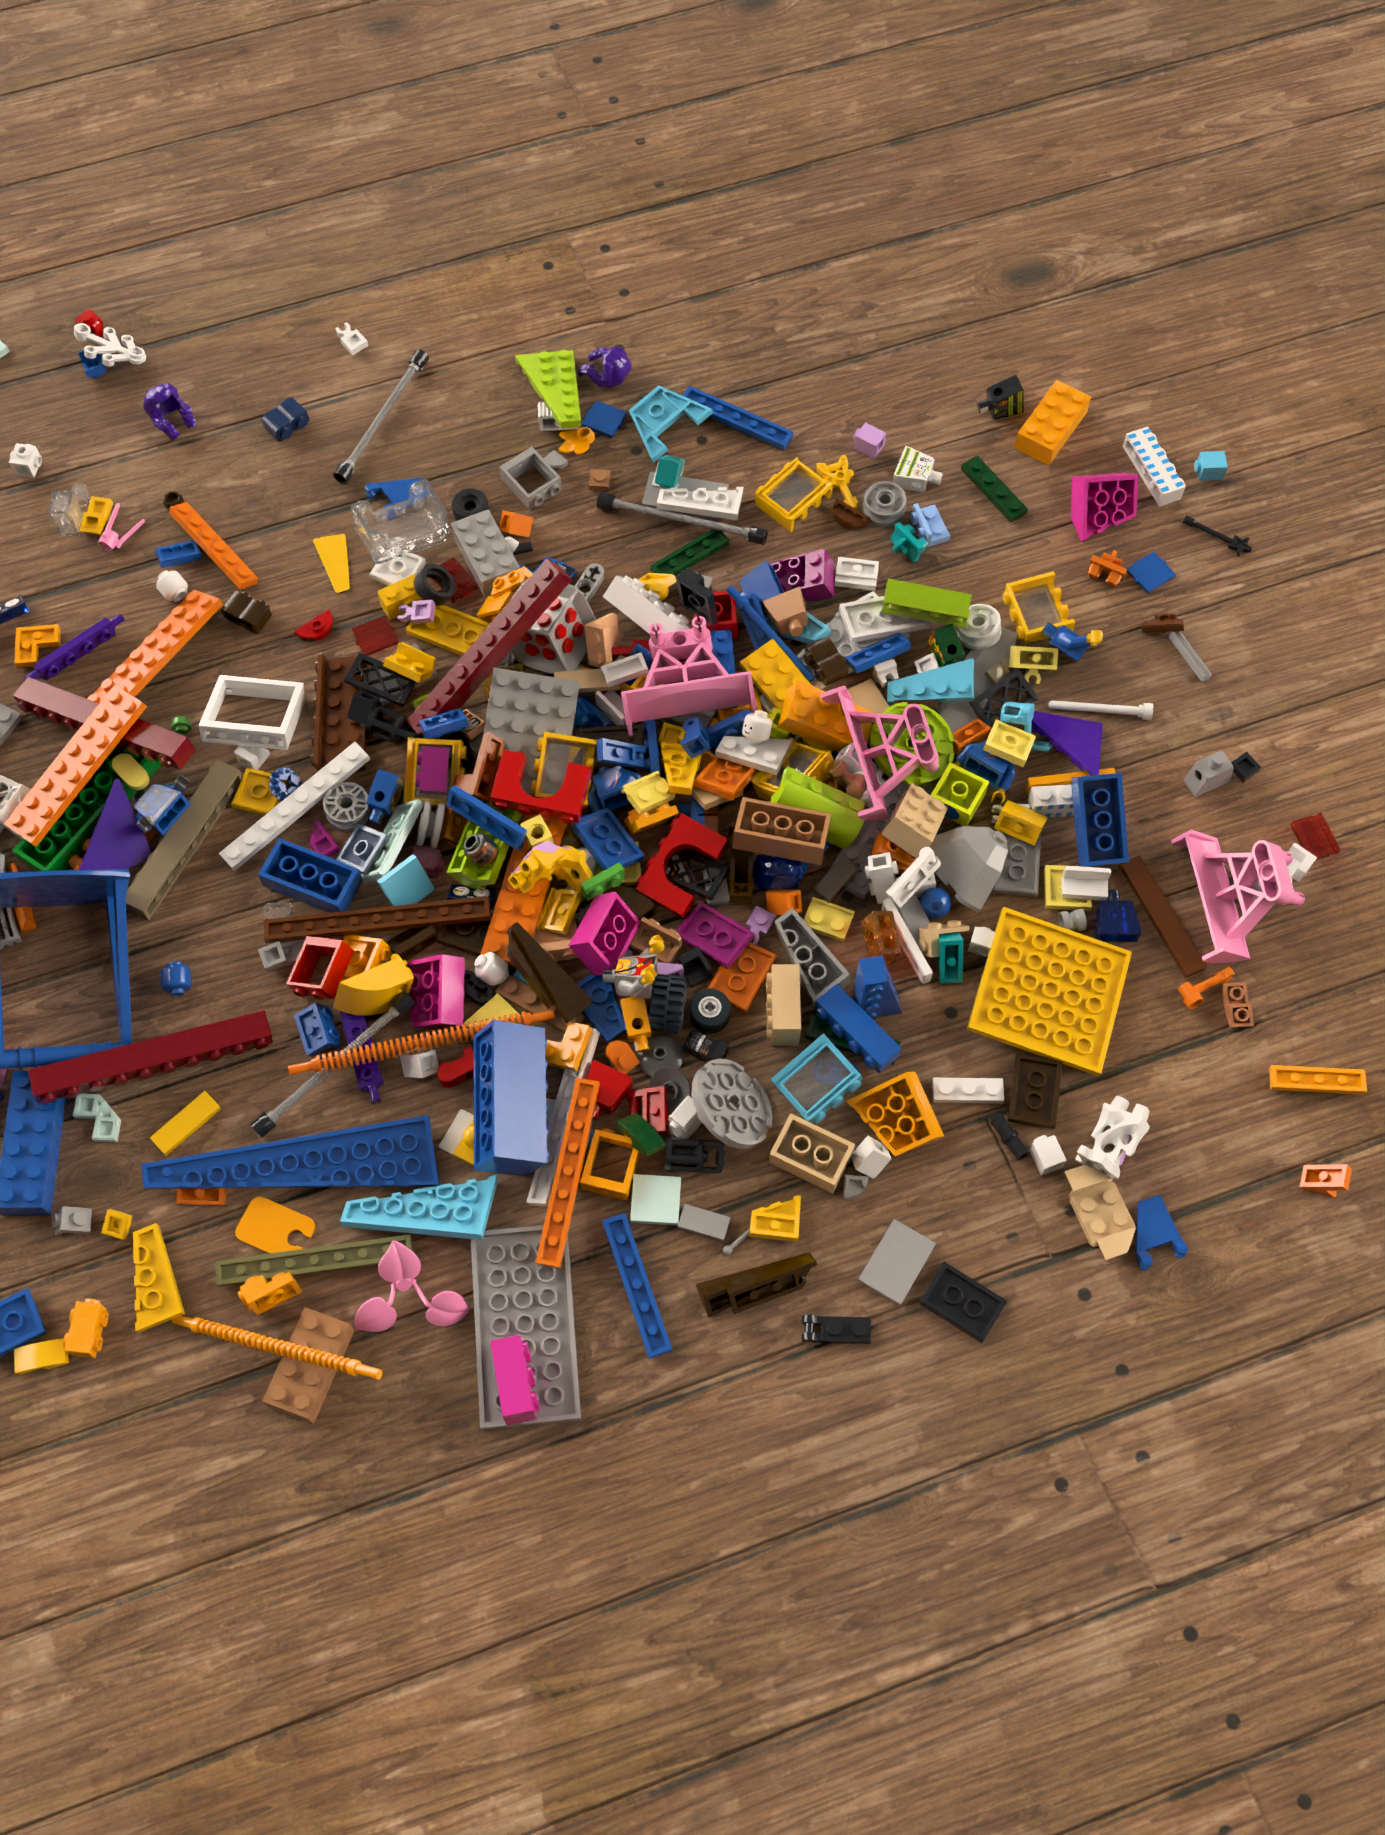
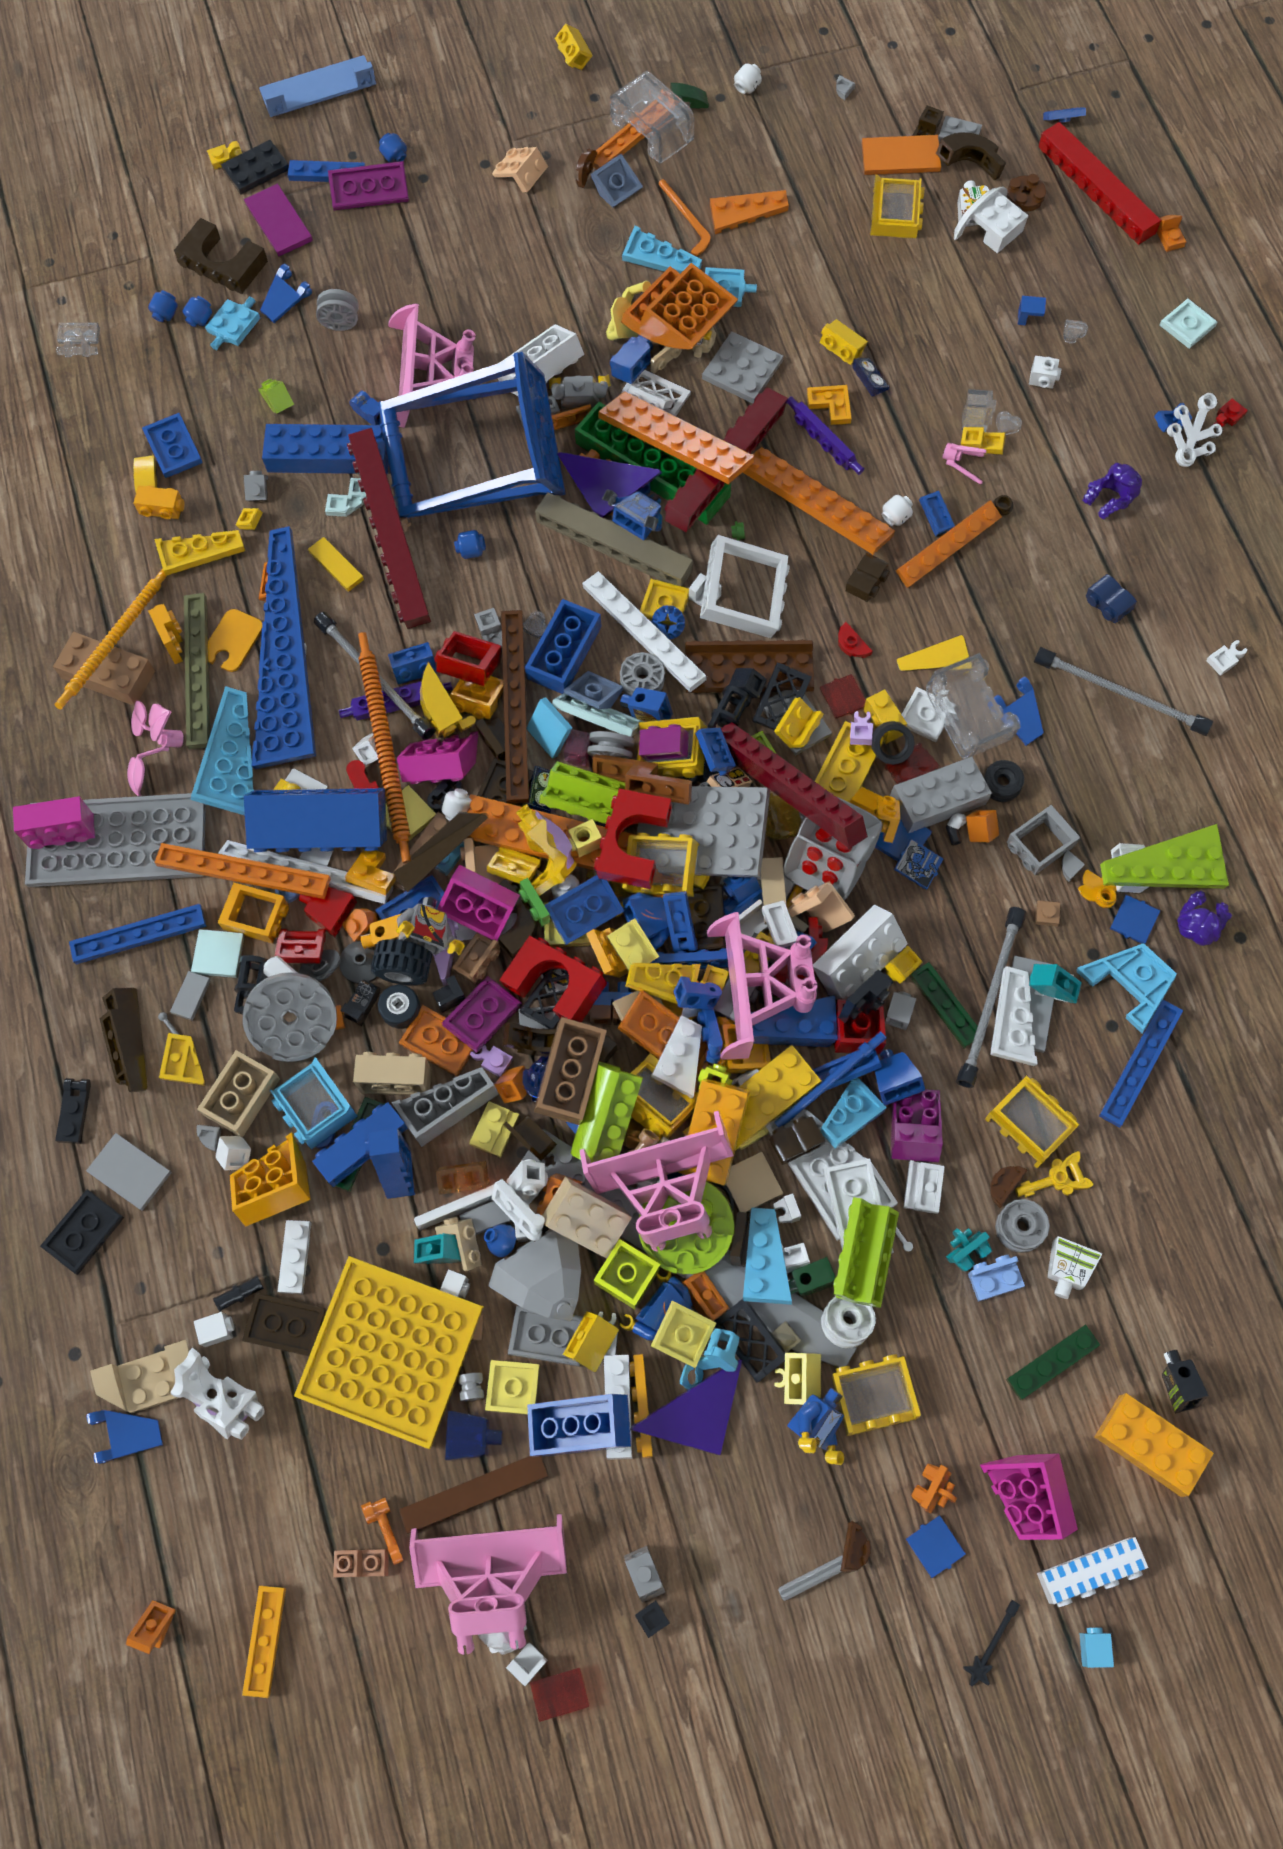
camera: 95 degrees right, 5 degrees up
light yellow tile [112,753,149,790] -> none
magenta tile [309,818,340,857] -> none
blue plate [446,785,527,850] -> none
pearl dark grey head [464,833,497,866] -> none
light grey beam [574,563,604,603] -> none
dark green slope [617,1113,666,1156] -> none
white head [742,710,773,744] -> none
torso [763,586,809,637] -> none
blue plate [845,633,911,673] -> none
lavender brick [853,422,886,459] -> none
white piece [1048,700,1153,721] -> none
white panel [1061,866,1111,901] -> none

